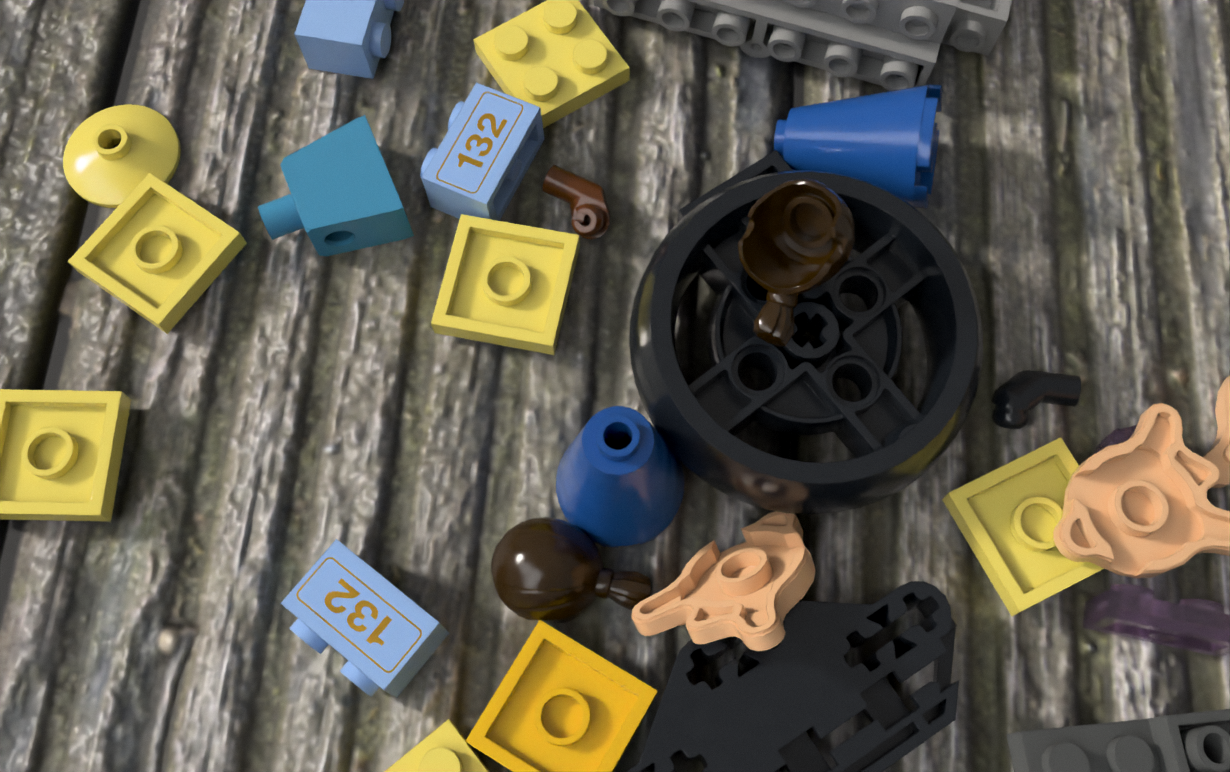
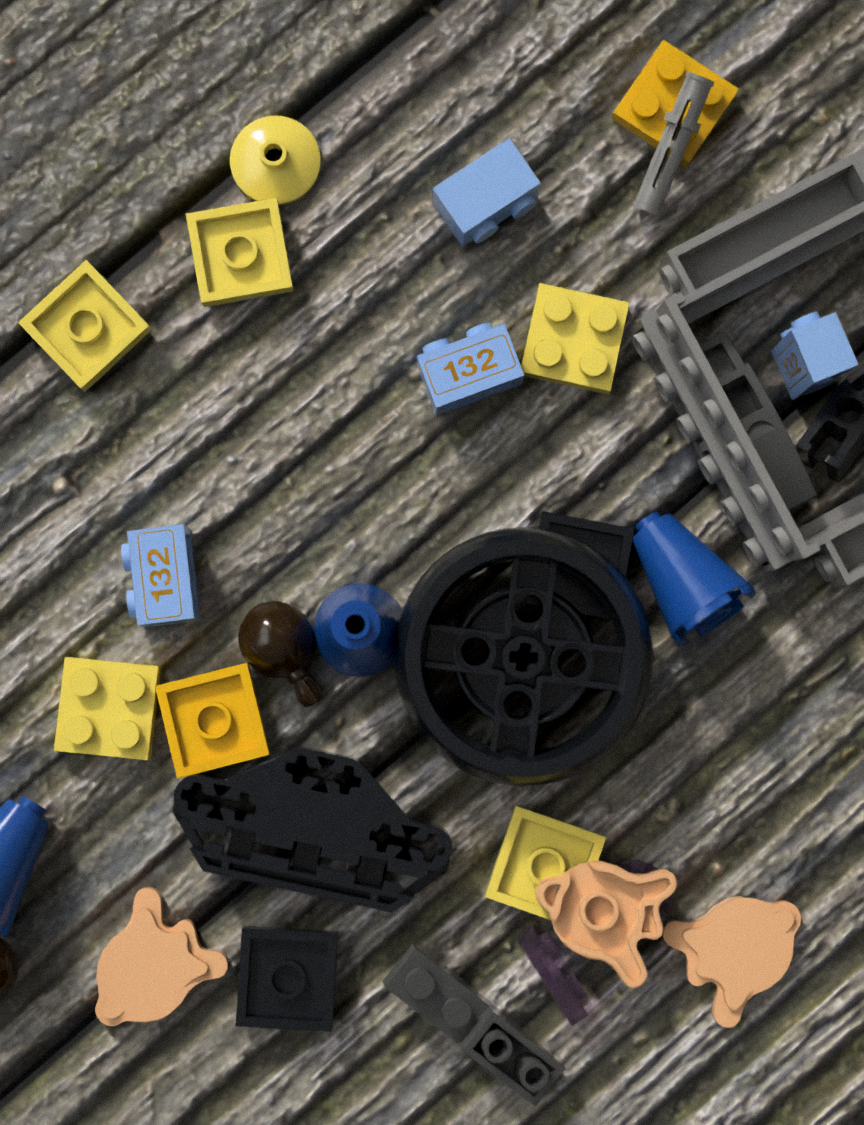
camera: 40 degrees right, 15 degrees up
dark azure torso [258,115,414,257] -> none
light yellow plate [431,214,580,355] -> none
reddish brown arm [542,165,611,240] -> none
light nougat tile [631,511,816,652] -> none
dark brown hair [738,178,855,347] -> none
black arm [991,370,1081,429] -> none

